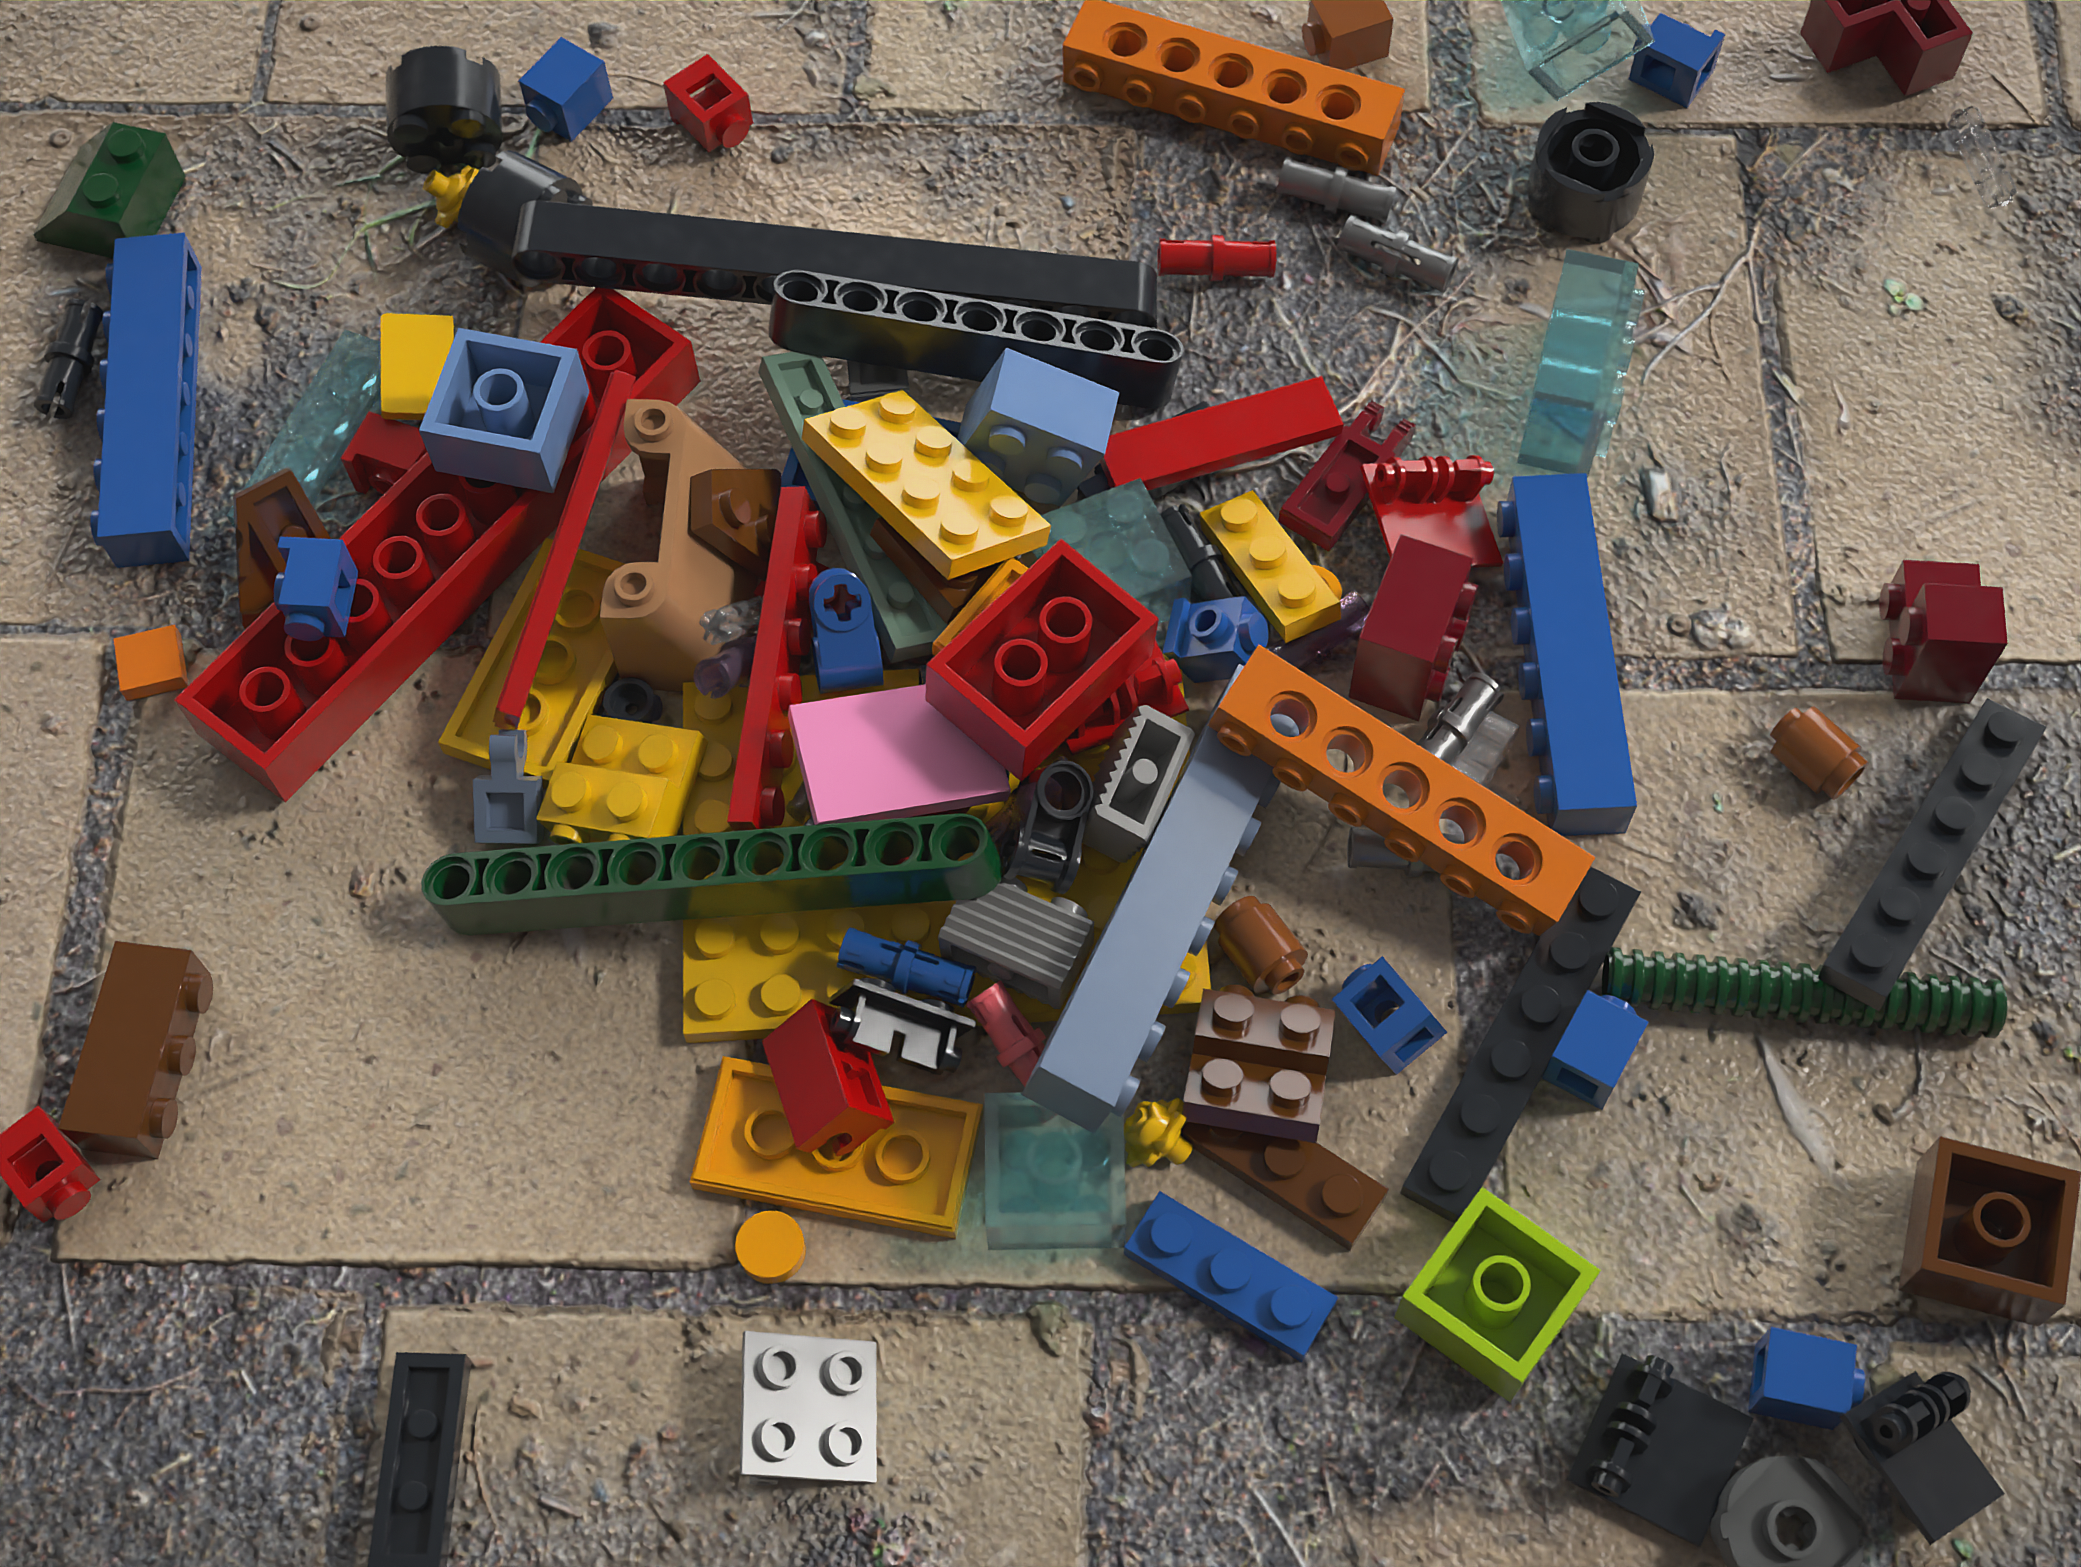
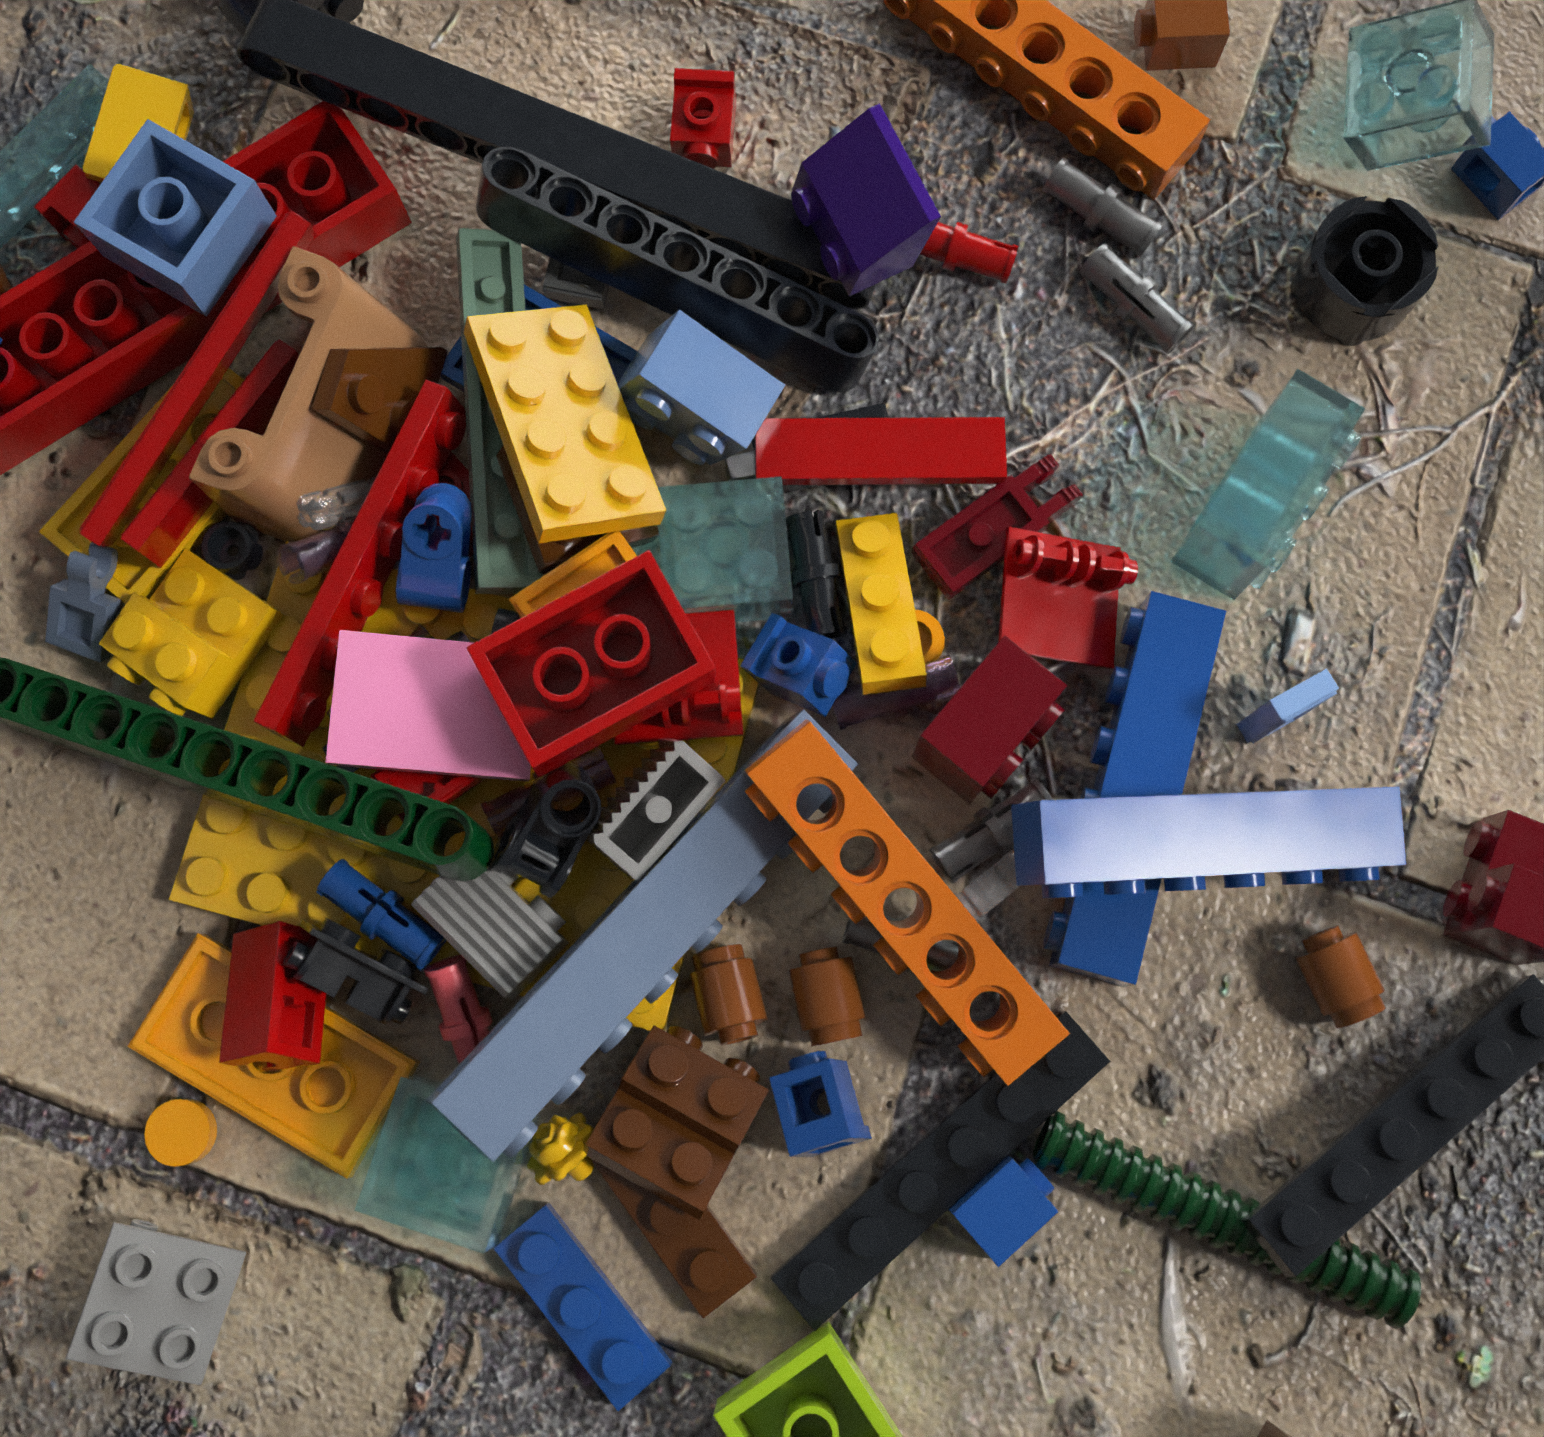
camera: 20 degrees right, 15 degrees up
none -> red tile [120,339,299,568]
none -> red brick [670,68,736,169]
none -> dark orange brick [789,946,865,1047]
none -> dark purple slope [791,103,941,296]
none -> brick [1011,786,1406,898]
none -> light blue tile [1236,668,1339,744]

